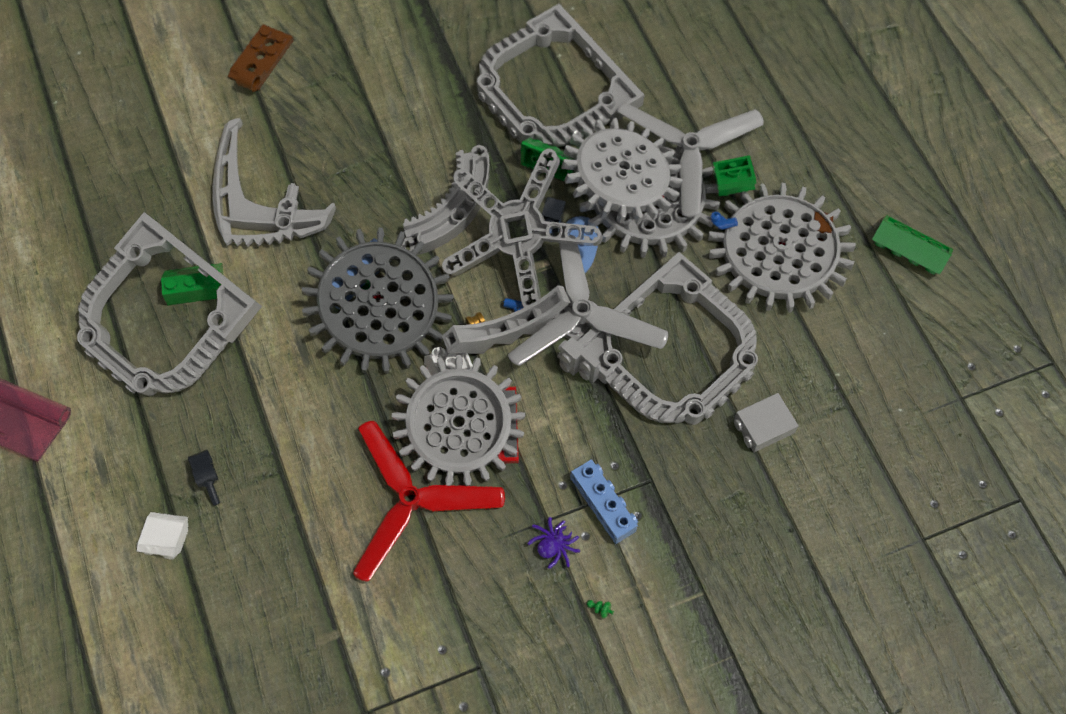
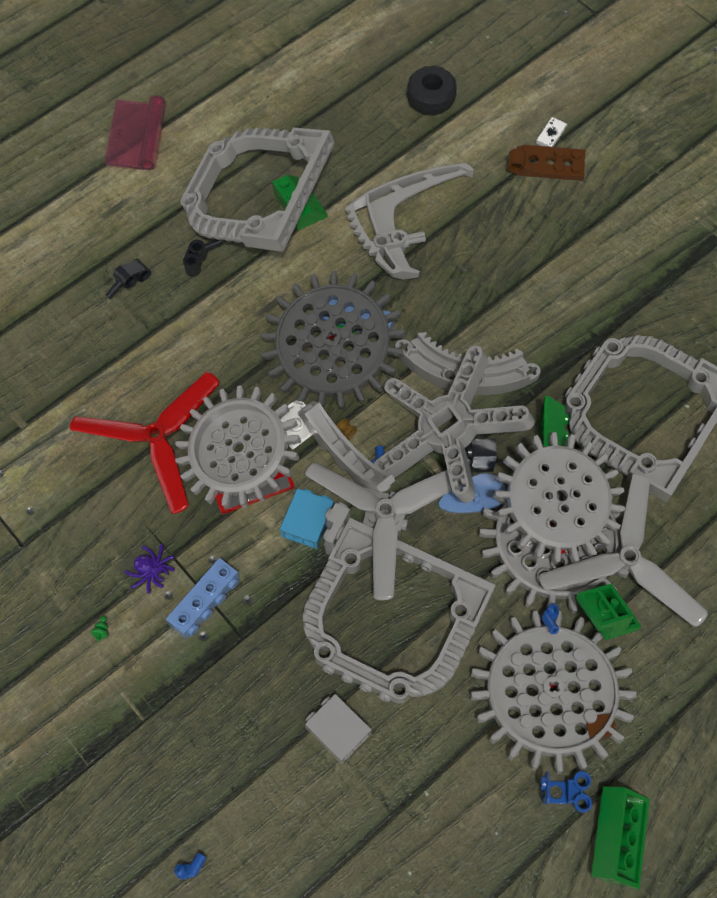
camera: 75 degrees right, 0 degrees up
white slope [137,512,188,559] -> none
none -> blue arm [174,853,207,880]
none -> black beam [183,239,223,277]
none -> dark azure brick [280,489,334,550]
none -> black tyre [407,65,457,115]
none -> white tile [536,117,567,147]
none -> blue piece [540,771,592,813]

